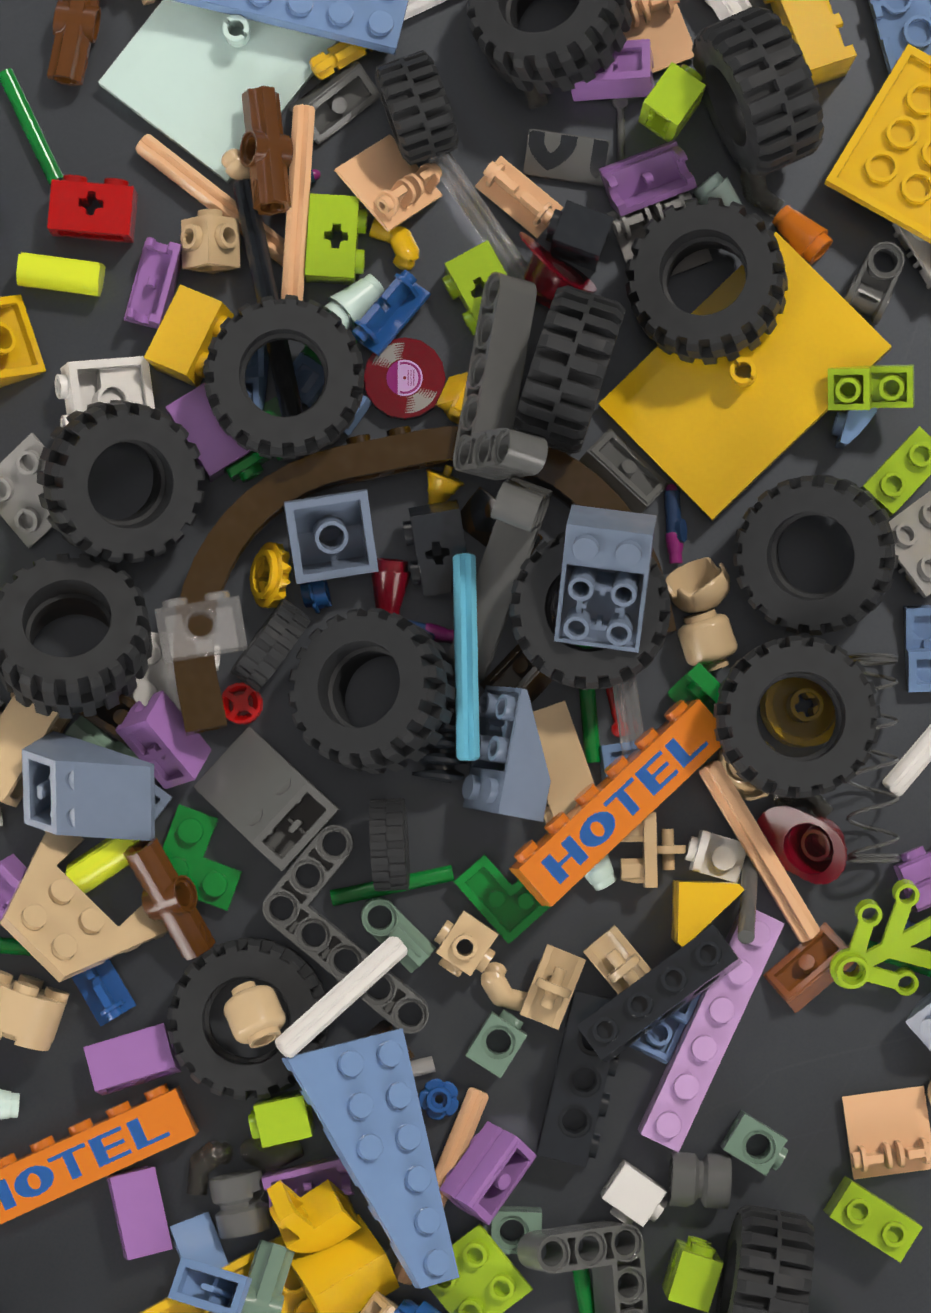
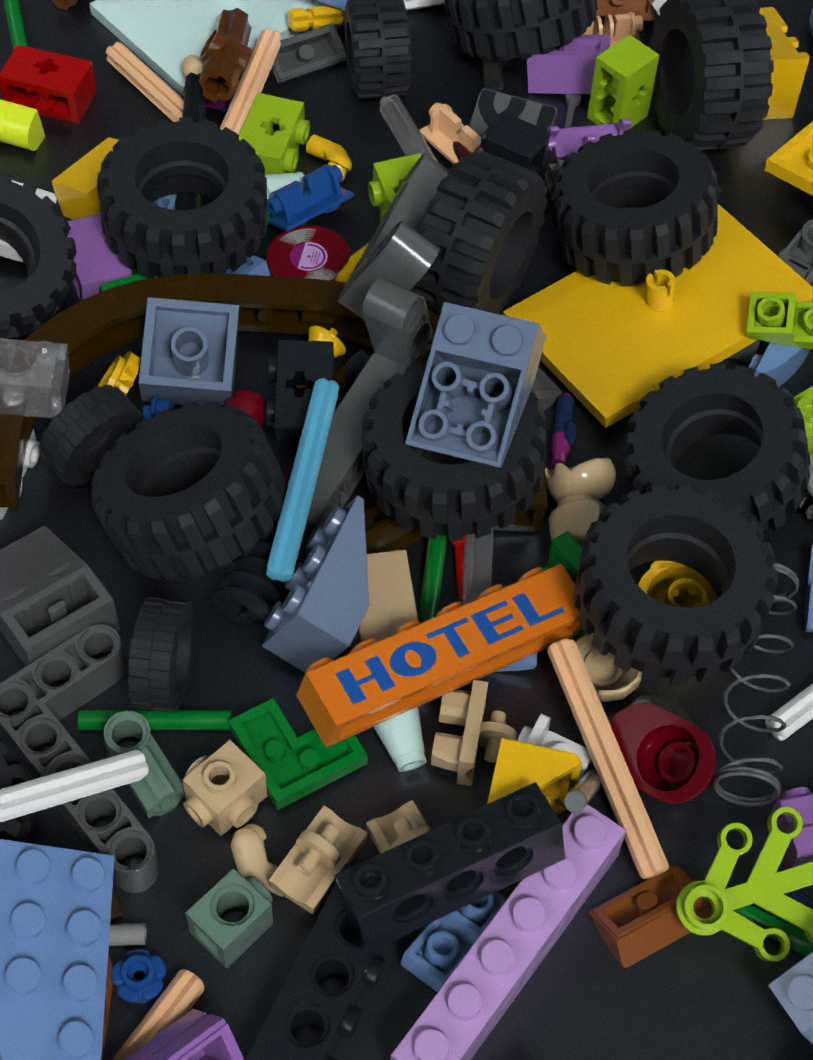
camera: 15 degrees right, 30 degrees down
medium lavender hinge [124,237,182,329] -> none
tan brick [180,209,240,274] -> none
red wheel [222,683,263,724] -> none
light nougat hinge [334,134,443,232] -> none
orange cone [772,205,833,264] -> none

